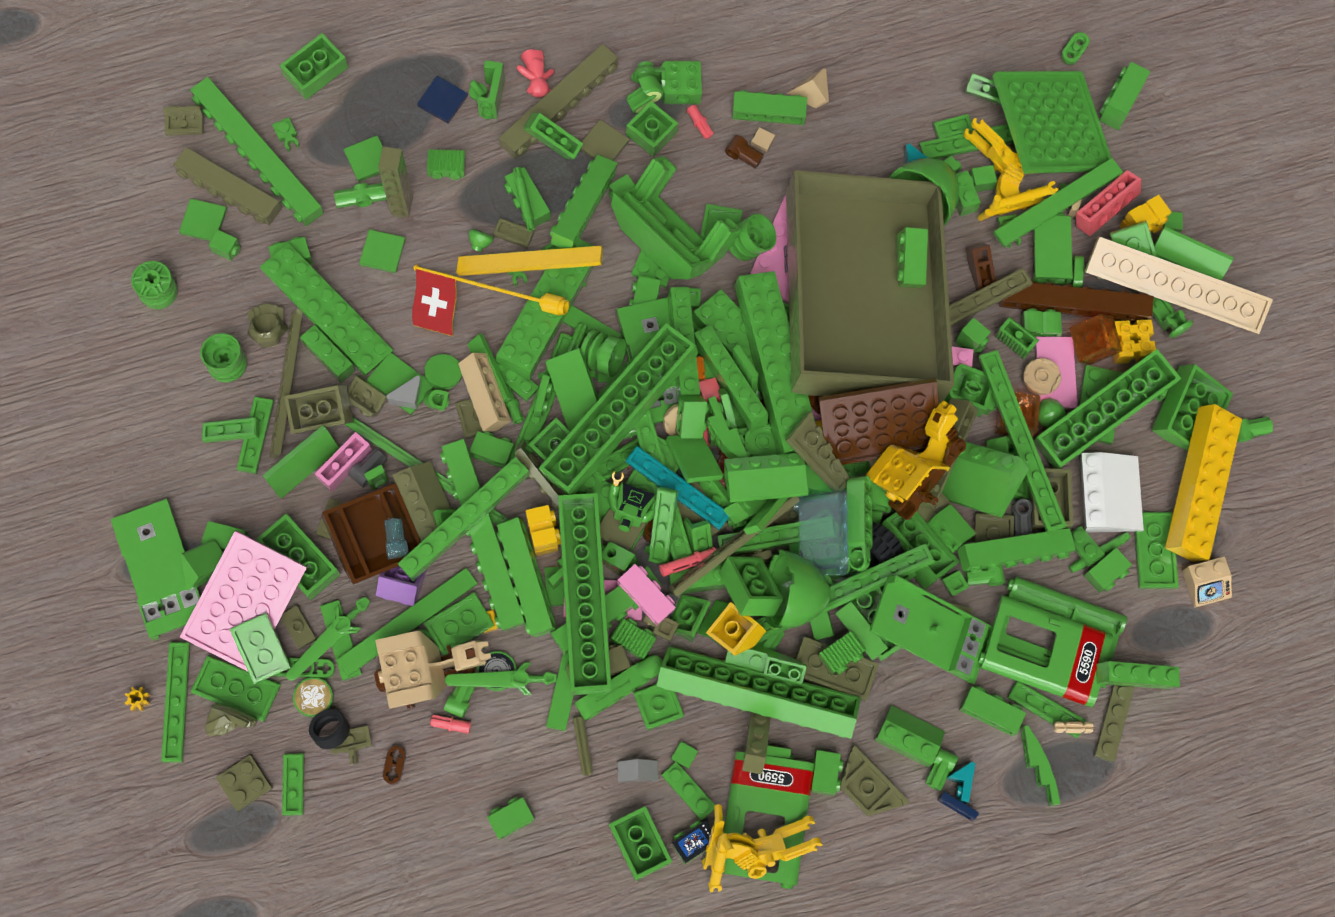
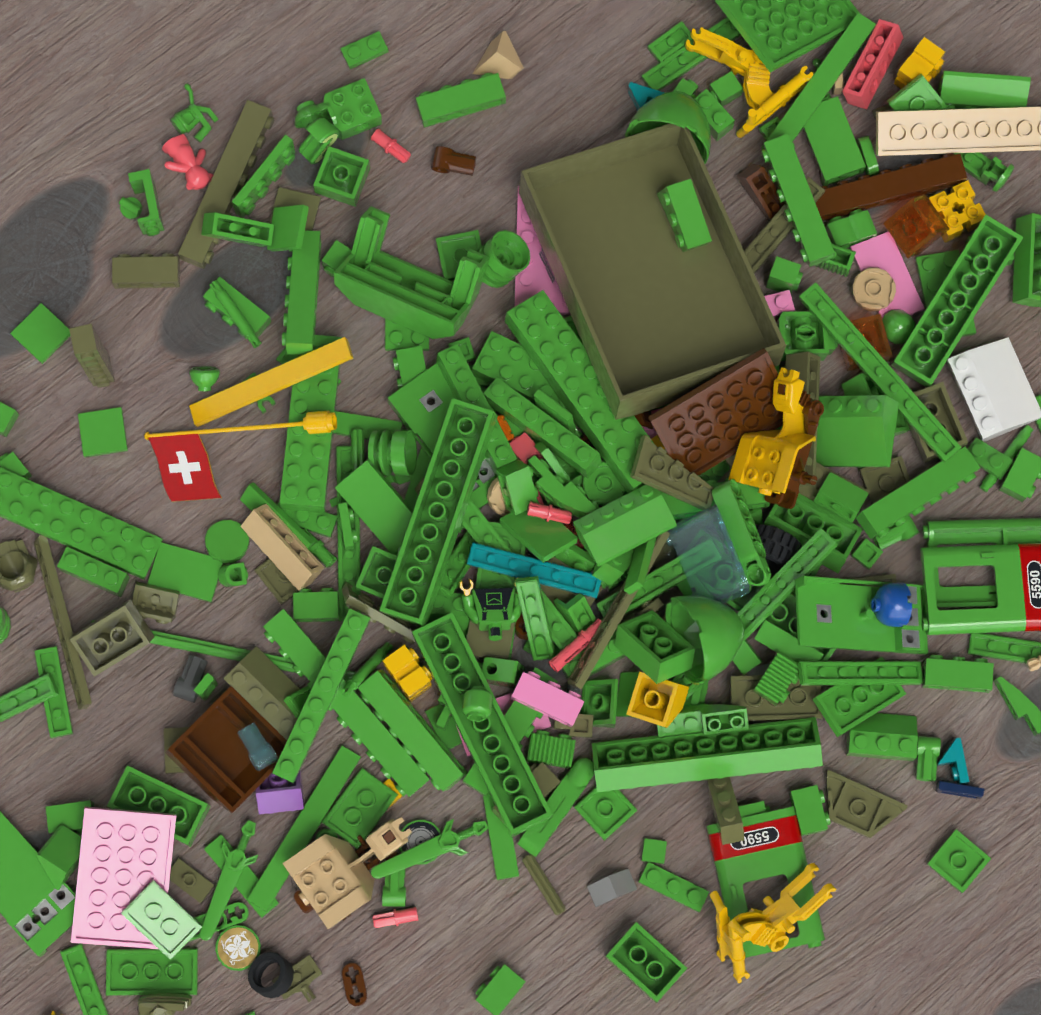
camera: 15 degrees left, 5 degrees up
bright green tile [263,425,339,499] -> none
bright pink brick [315,432,372,492] -> none
bright green piece [334,183,387,208] -> none
light grey slope [386,375,422,409] -> none
dark blue tile [417,76,468,124] -> none
bright green brick [427,149,466,180] -> none
olive plate [493,218,534,249] -> none
brick [671,820,711,865] -> none
tan tile [751,127,775,152] -> none
dark grey piece [1011,499,1032,537] -> none
bright green tile [1163,212,1183,232] -> none
none -> olive brick [112,254,180,288]
none -> bright green piece [170,84,219,143]
none -> bright green plate [232,135,296,218]
none -> bright green tile [267,205,309,252]
none -> bright green plate [340,31,389,69]
none -> bright green piece [341,642,393,697]
none -> bright green head [462,686,493,722]
none -> coral axle [527,501,572,524]
none -> bright green brick [761,134,835,267]
none -> bright green tile [797,661,923,685]
none -> bright green plate [812,657,906,737]
none -> blue cylinder [871,583,912,627]
none -> bright green plate [927,829,991,894]

